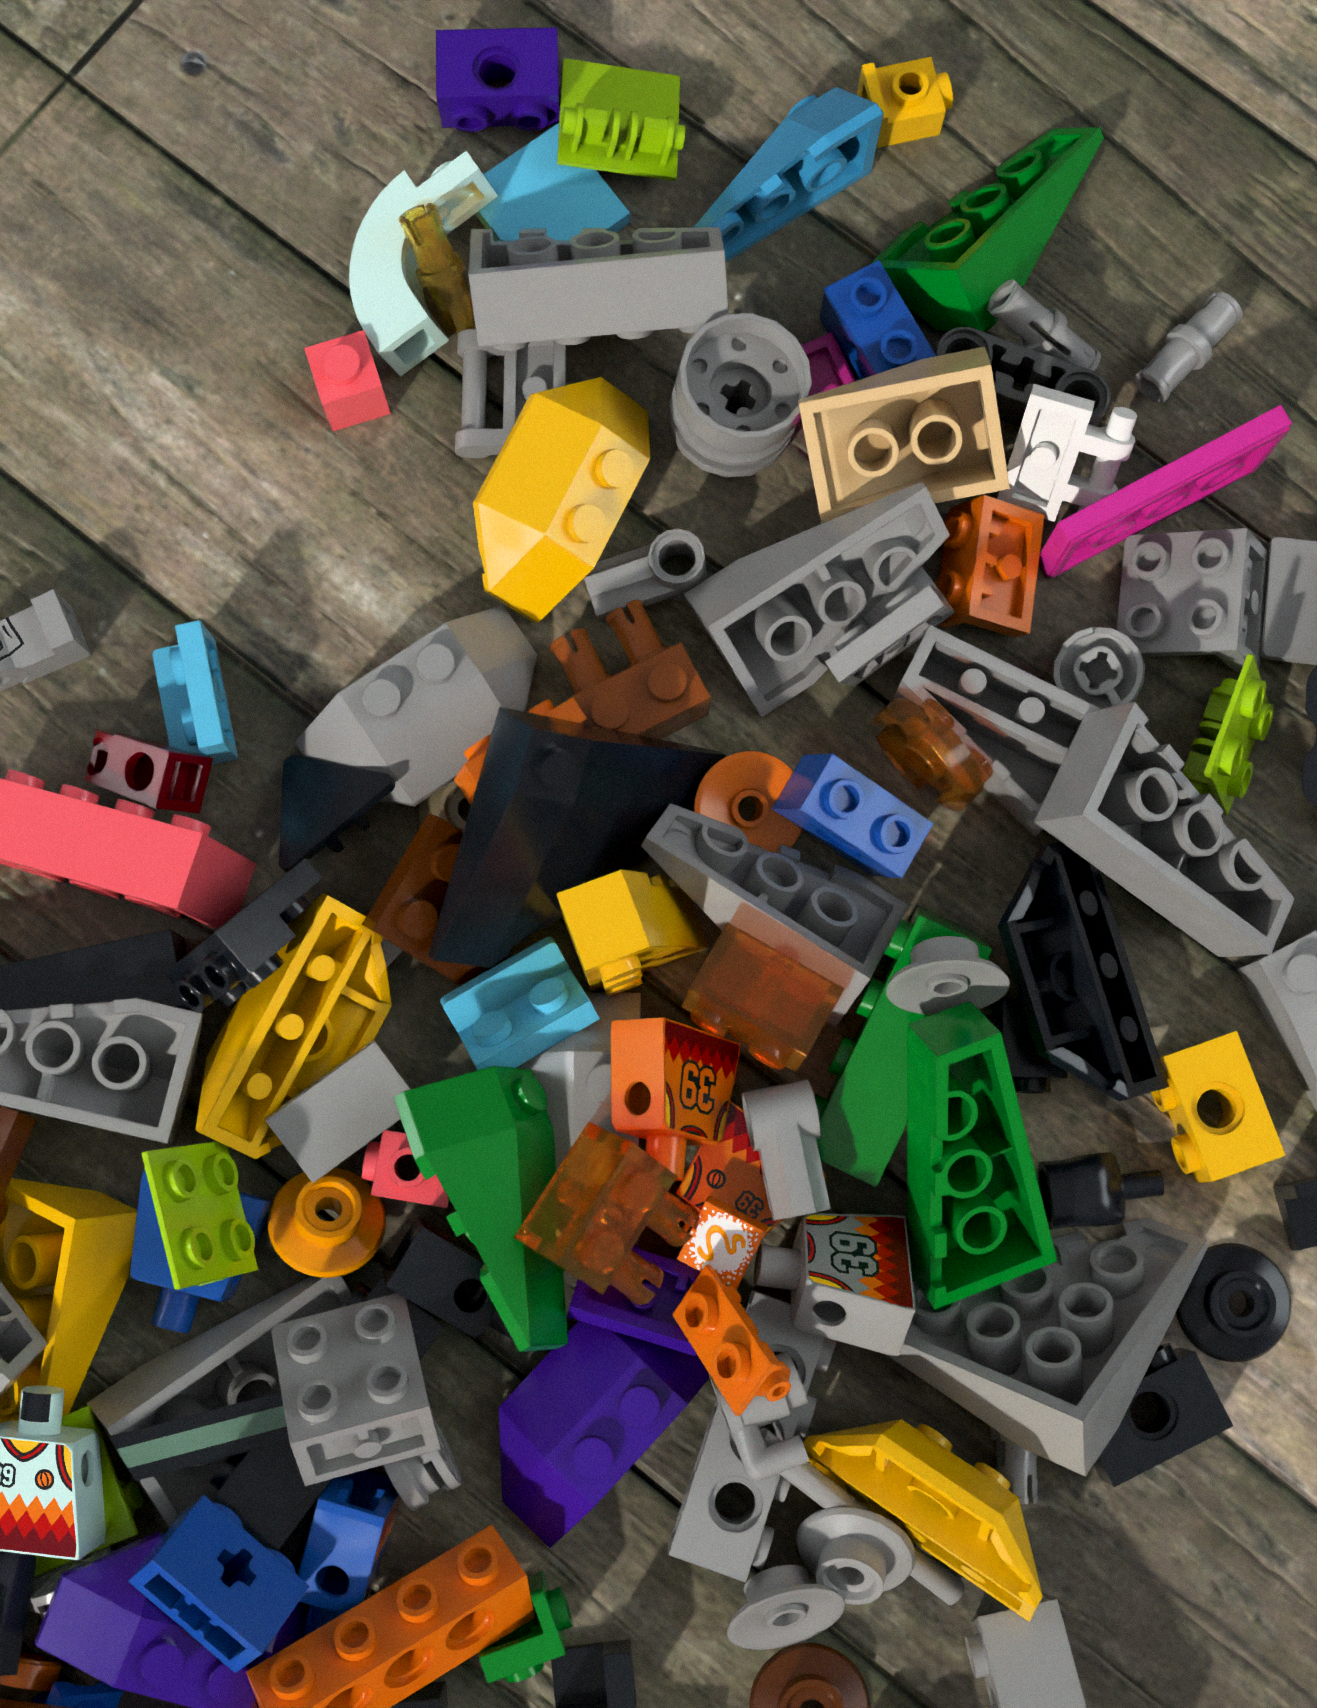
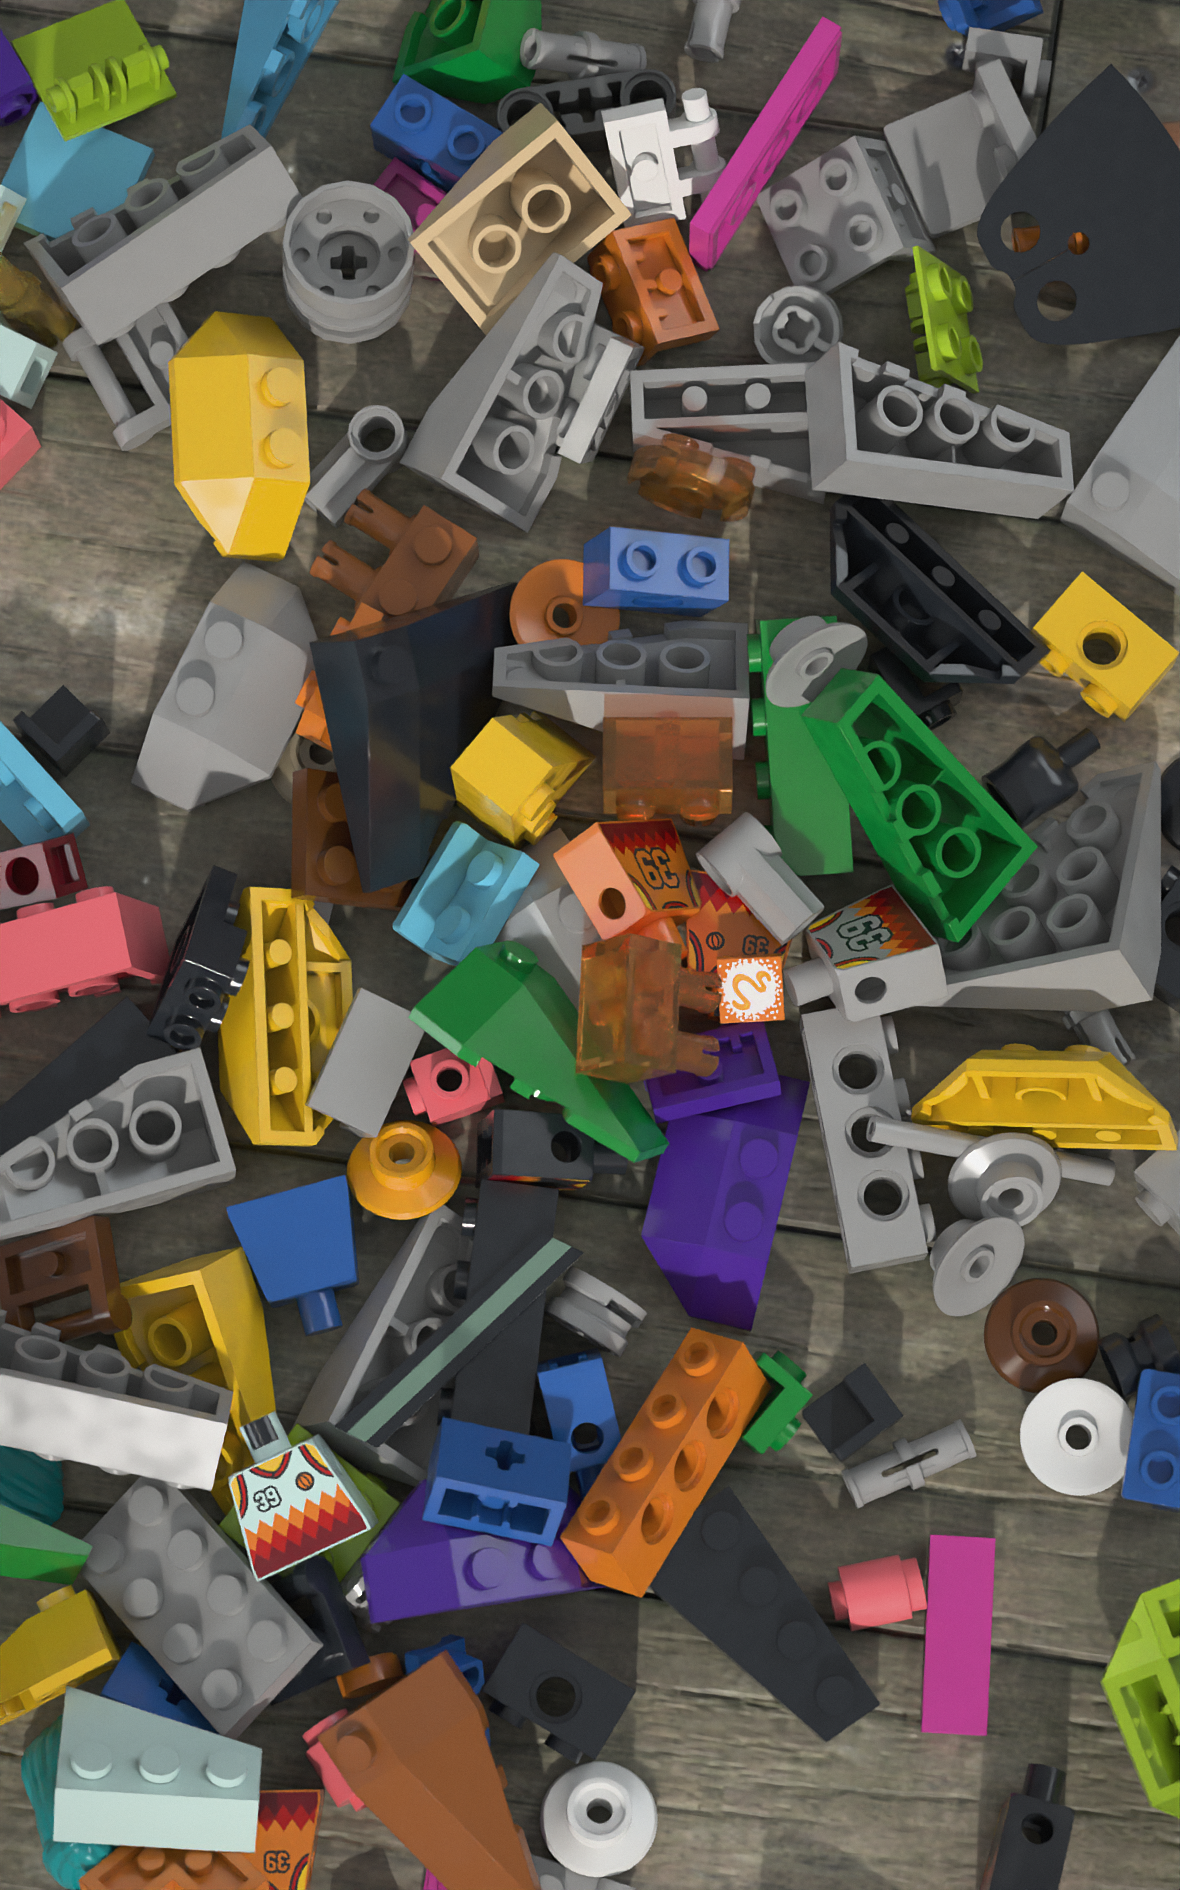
camera: 25 degrees left, 0 degrees up
lime hinge [141,1141,258,1290] -> none
light grey bracket [271,1293,441,1486] -> none
black piece [279,755,395,873] -> none
orange hinge [672,1265,791,1416] -> none
light grey piece [709,1351,809,1480] -> none
none -> black panel [13,685,110,777]

